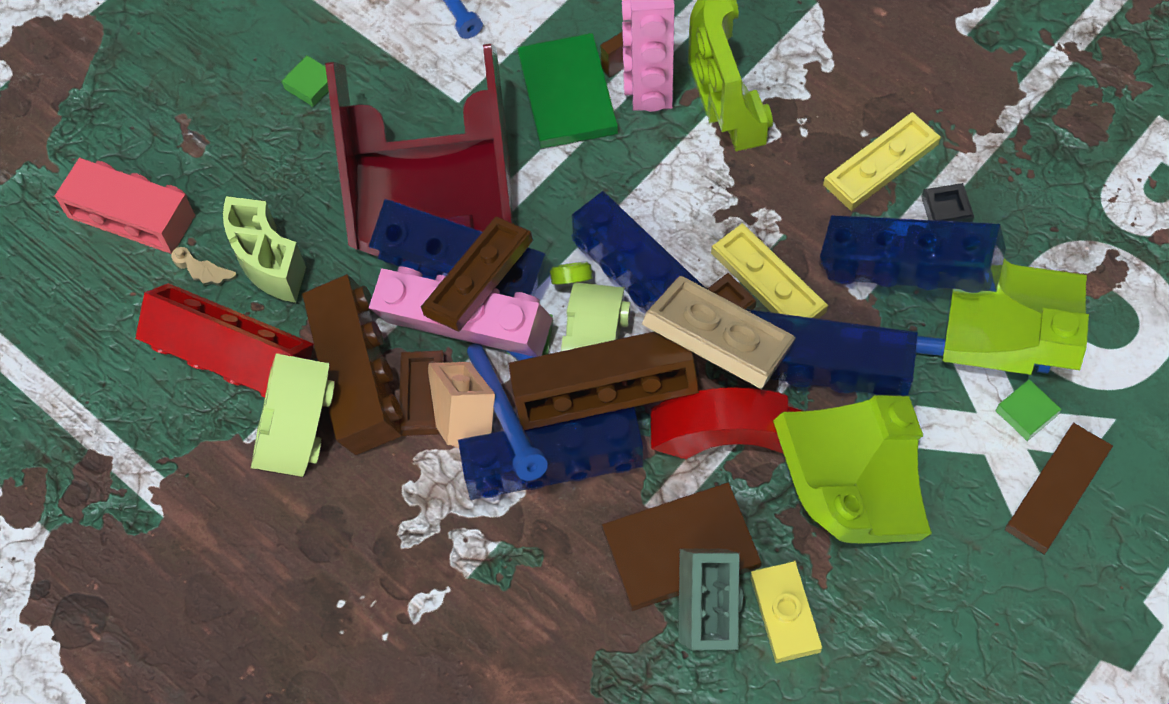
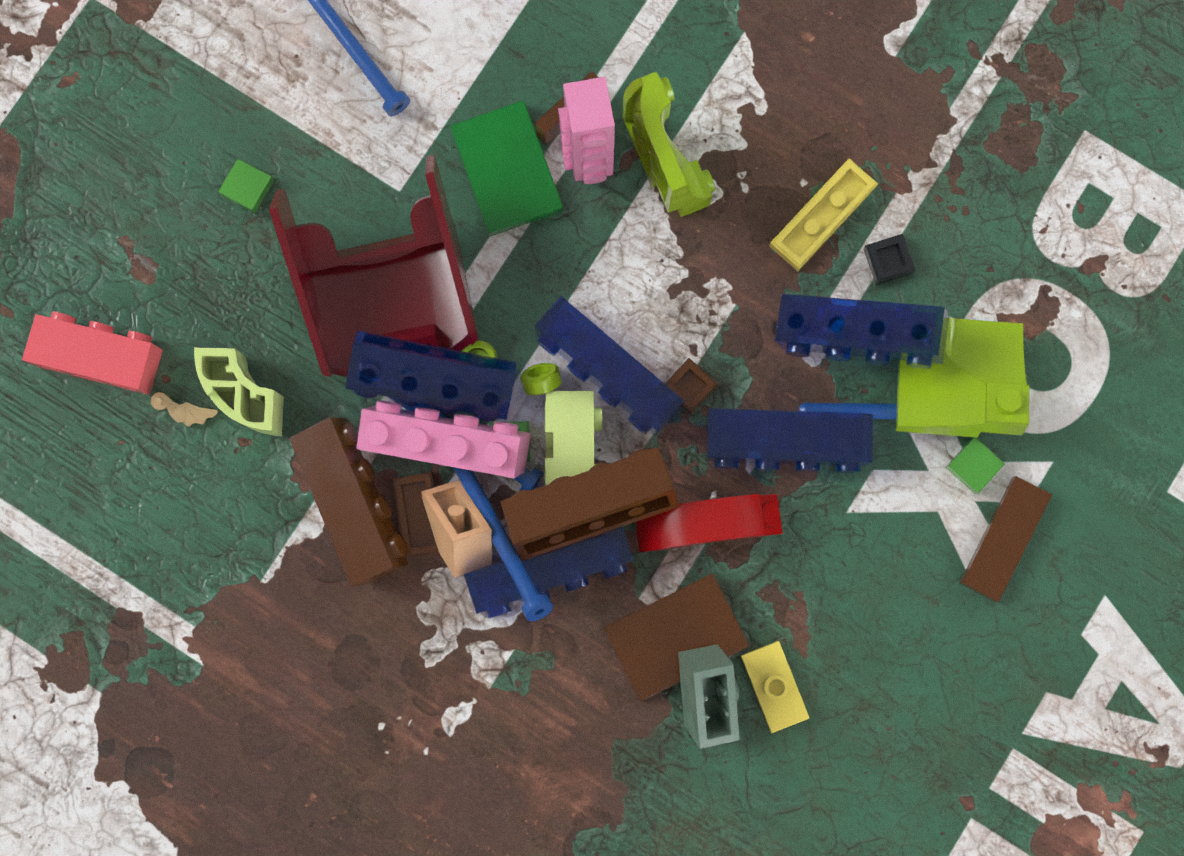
camera: 10 degrees left, 20 degrees up
red brick [135,283,314,398] -> none
yellowish green brick [251,353,334,477] -> none
reddish brown tile [421,217,533,332] -> none
tan tile [642,276,796,389] -> none
light yellow tile [711,223,828,336] -> none
lime slope [773,395,932,544] -> none

